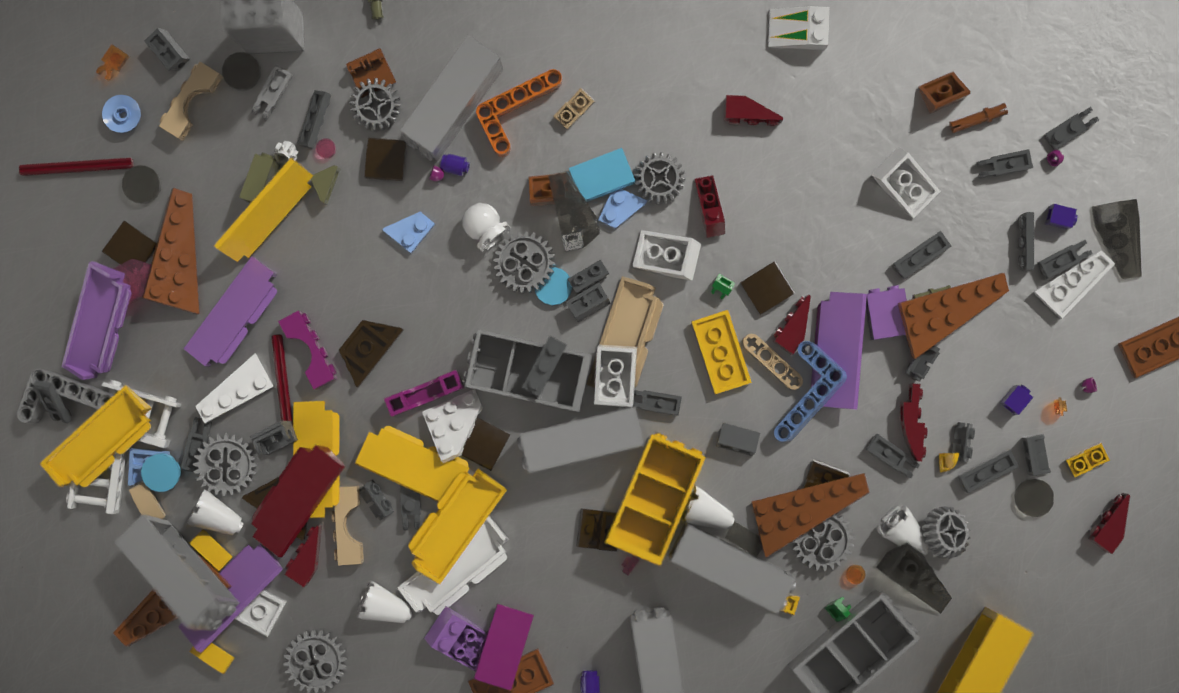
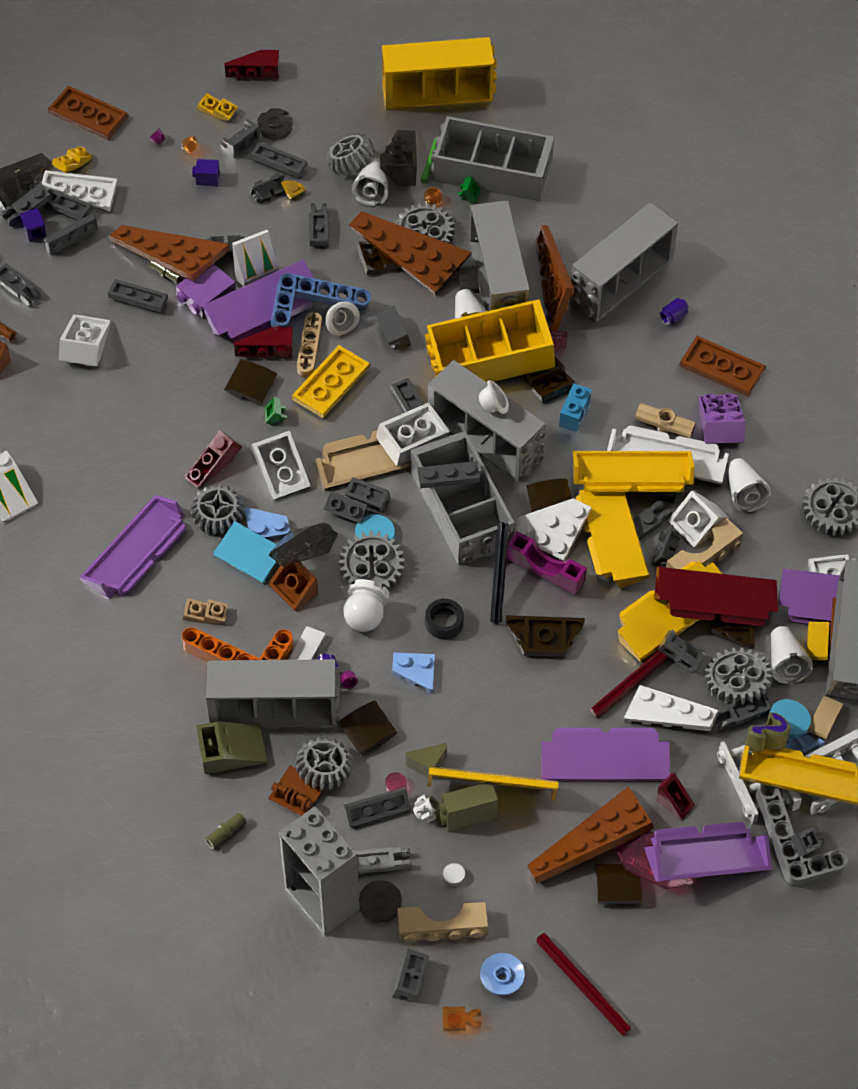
camera: 125 degrees left, 30 degrees down
clear smoke tile [122,165,161,204] -> none
magenta arch [278,310,337,390] -> none
dark red slope [284,524,322,587] -> none
magenta tile [473,604,534,690] -> none
dark red slope [724,95,783,126] -> none
dark red slope [900,383,928,462] -> none
none -> dark grey hinge [1,183,52,227]
none -> yellow slope [52,147,93,173]
none -> medium lavender slope [79,495,186,599]
none -> olive slope [196,722,268,774]
none -> white slope [232,230,278,287]
none -> white tile [289,626,325,660]
none -> white hat [326,301,360,336]
none -> bright green bar [421,138,437,183]
none -> black tyre [425,598,464,639]
none -> white tile [443,863,465,886]
none -> white hat [479,380,509,414]
none -> black axle [490,522,509,623]
none -> dark orange wing [536,224,574,335]
none -> dark azure brick [559,383,592,432]
none -> tan piece [635,403,696,438]
none -> dark red slope [656,773,695,819]
none -> white slope [668,491,729,547]
none -> olive animal [744,712,791,752]

